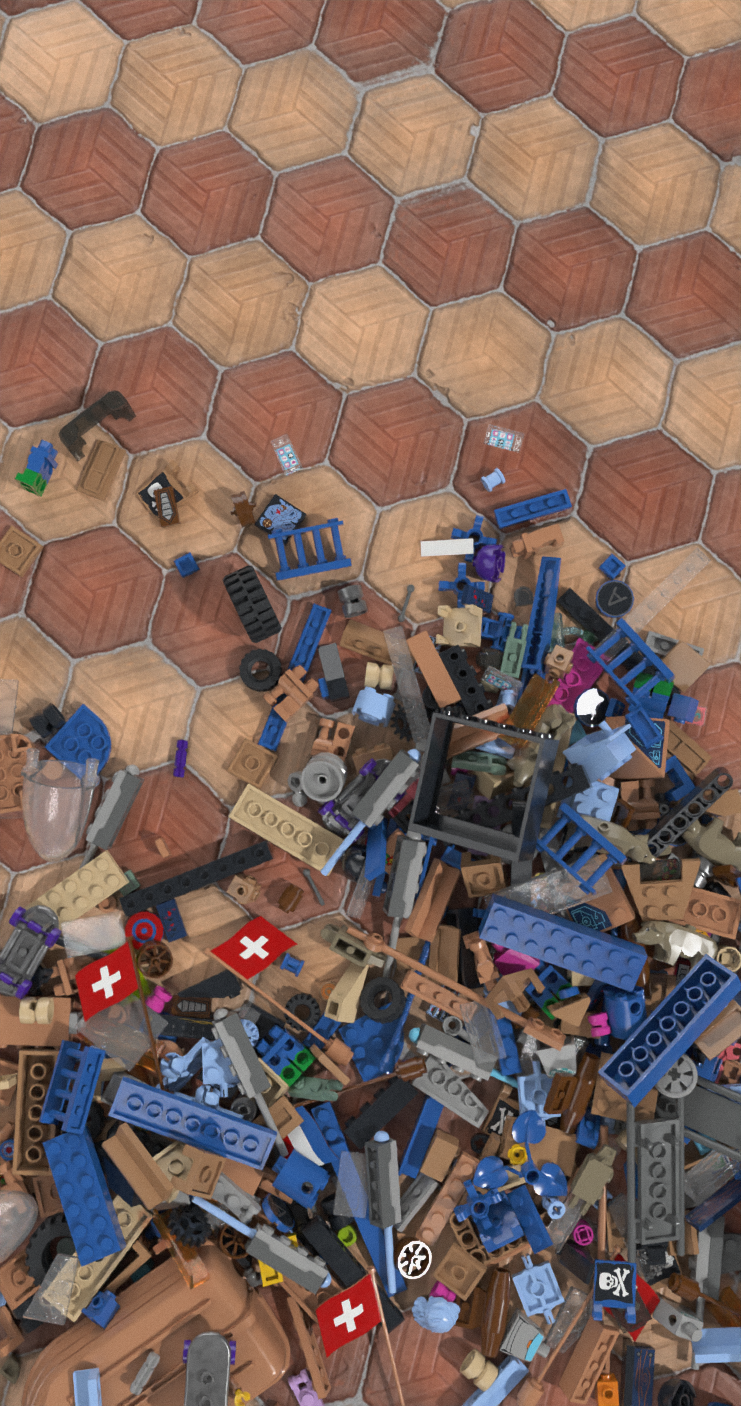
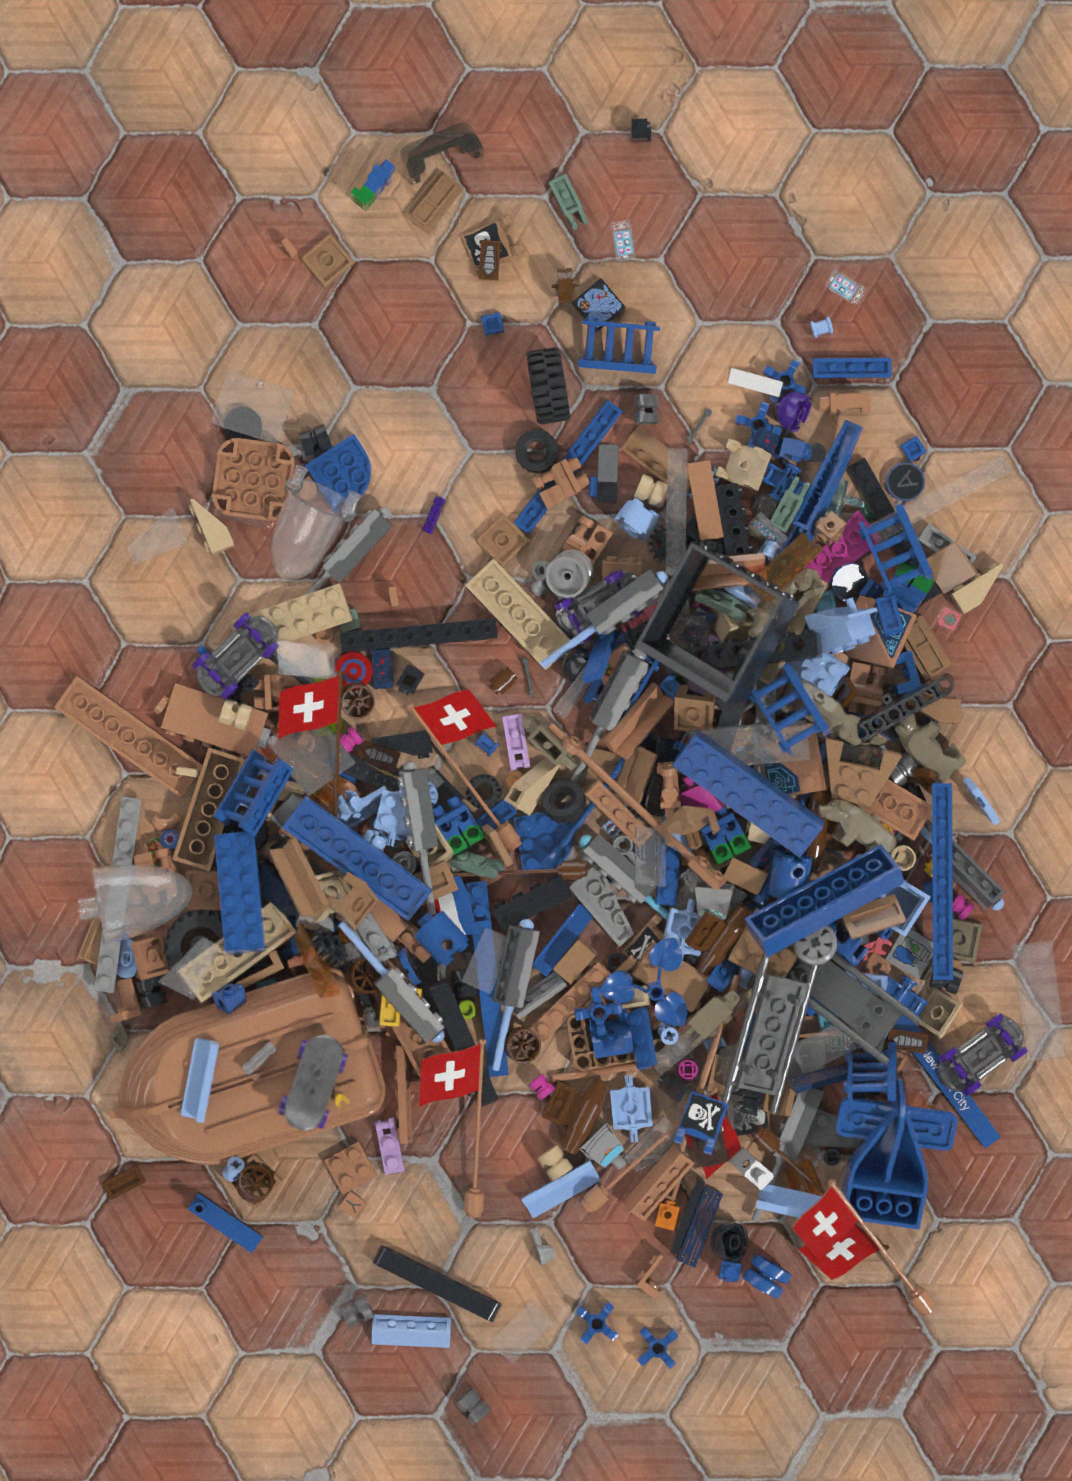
camera: 10 degrees right, 5 degrees up
medium nougat brick [227,873,262,905] -> none
light blue hair [412,1296,460,1333] -> none
medium nougat tile [432,1242,488,1301] -> none
yellow plate [507,1144,527,1166] -> none
medium nougat slope [547,992,591,1027] -> none
blue tile [558,986,579,999] -> none
dark pink wheel [587,1012,612,1037] -> none
blue brick [667,693,699,724] -> none
none -> black brick [396,664,425,696]
none -> lavender plate [502,714,530,771]
none -> sand green hinge [548,173,589,230]
none -> black brick [631,118,651,142]
none -> blue brick [779,437,812,462]
none -> tan slope [950,563,1003,615]

